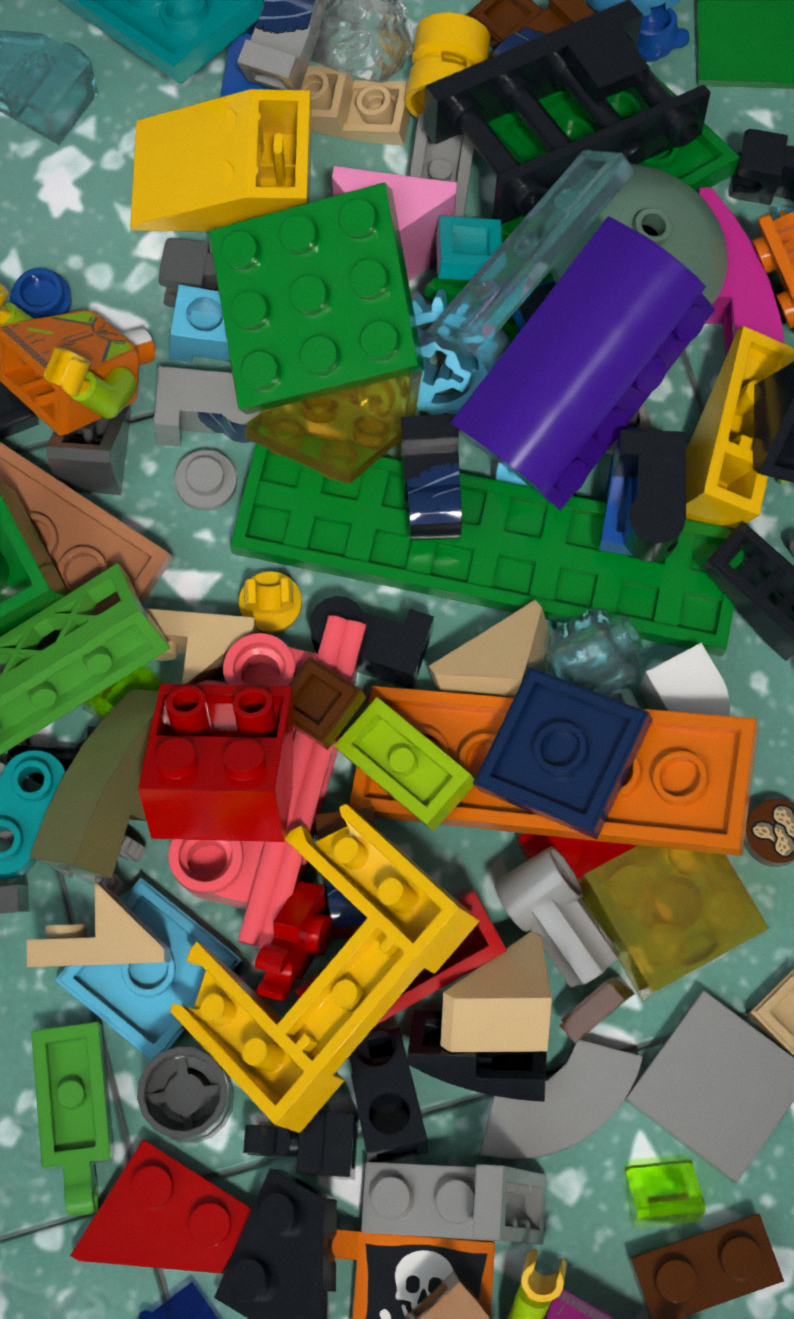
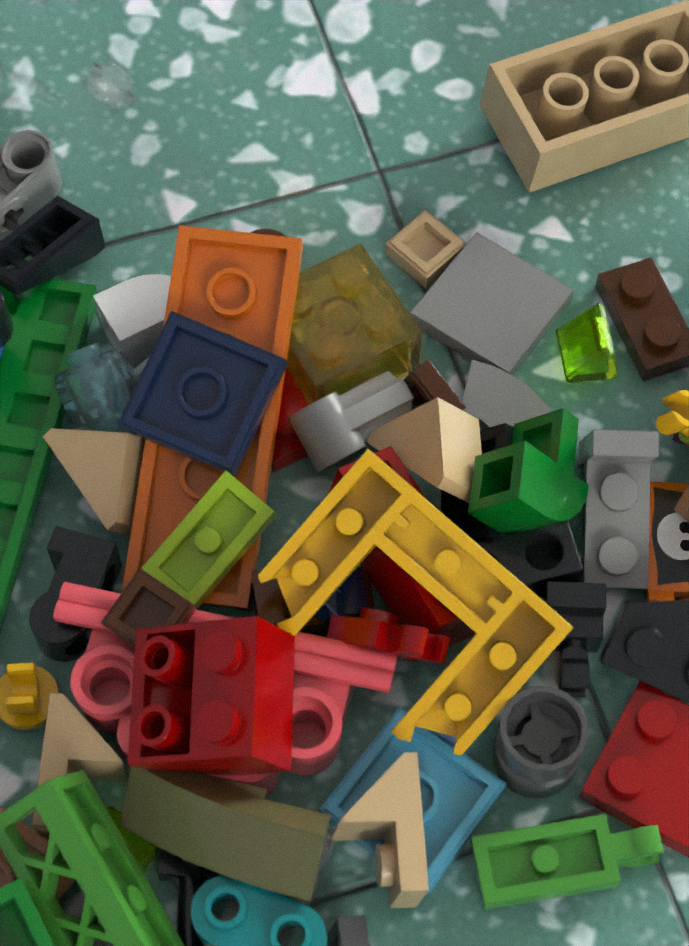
camera: 90 degrees left, 10 degrees down
none -> green brick [468,408,589,535]

